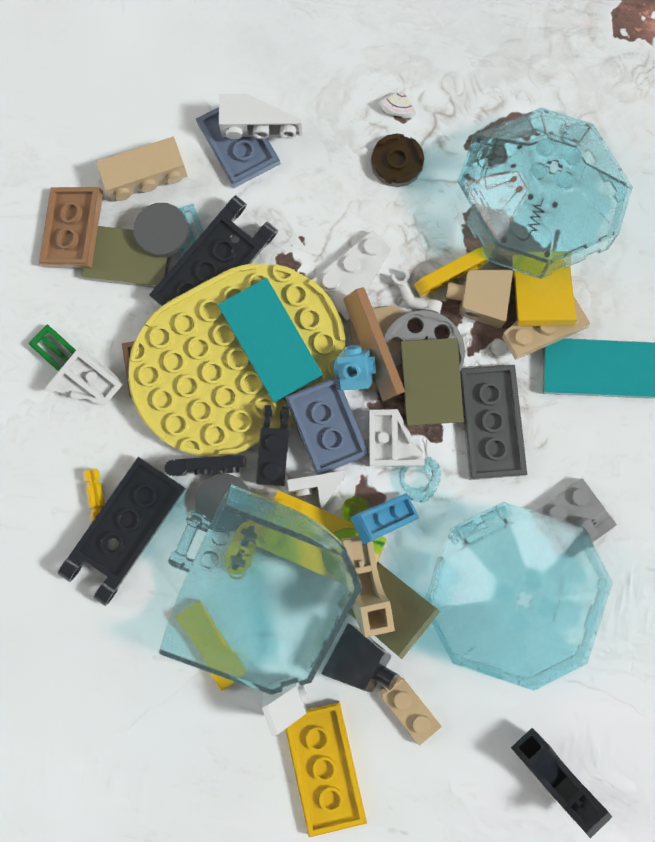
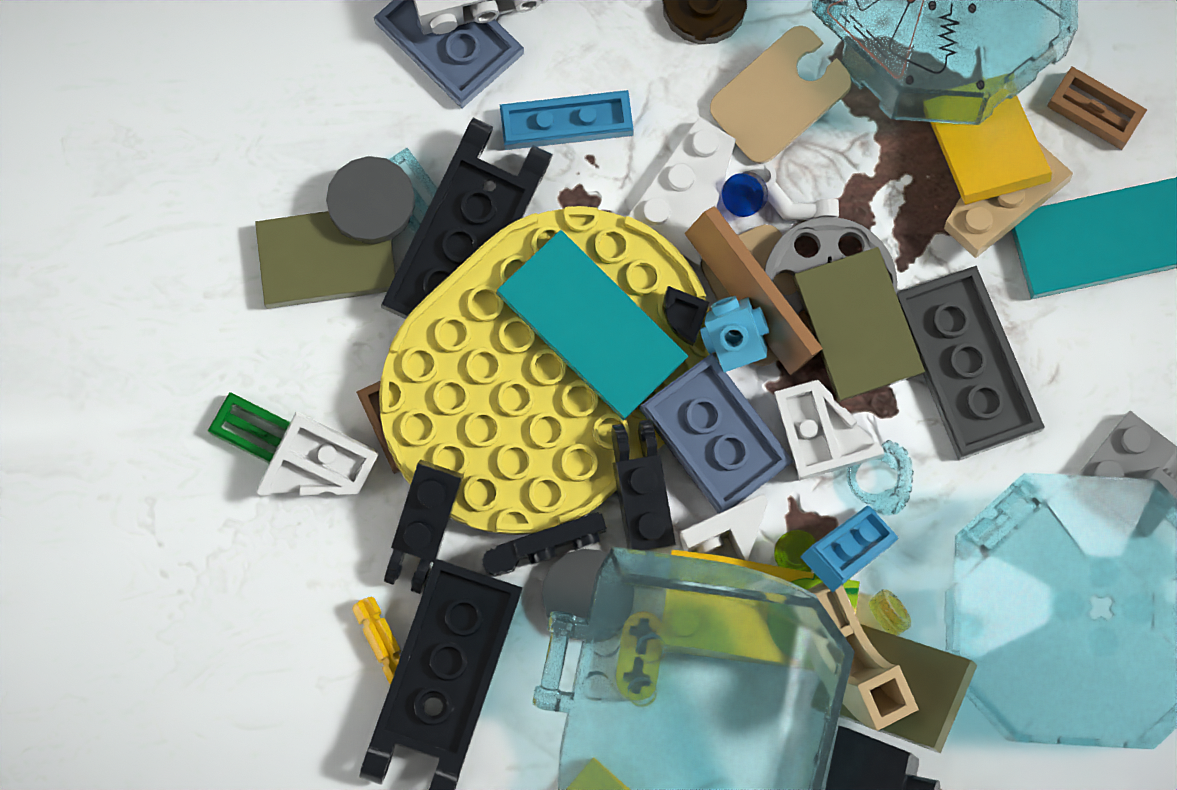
camera: 15 degrees left, 5 degrees down
medium nougat tile [39,187,103,268] -> none
tan brick [96,136,188,201] -> none
yellow beam [414,247,490,298] -> none
tan torso [445,270,513,328] -> none
none -> black hinge [384,459,464,594]
none -> dark azure tile [499,90,634,150]
none -> black tile [663,286,710,346]
none -> tan piece [710,26,852,164]
none -> clear blue tile [722,171,768,217]
none -> clear yellow tile [868,589,911,636]
none -> medium nougat tile [1047,66,1147,150]

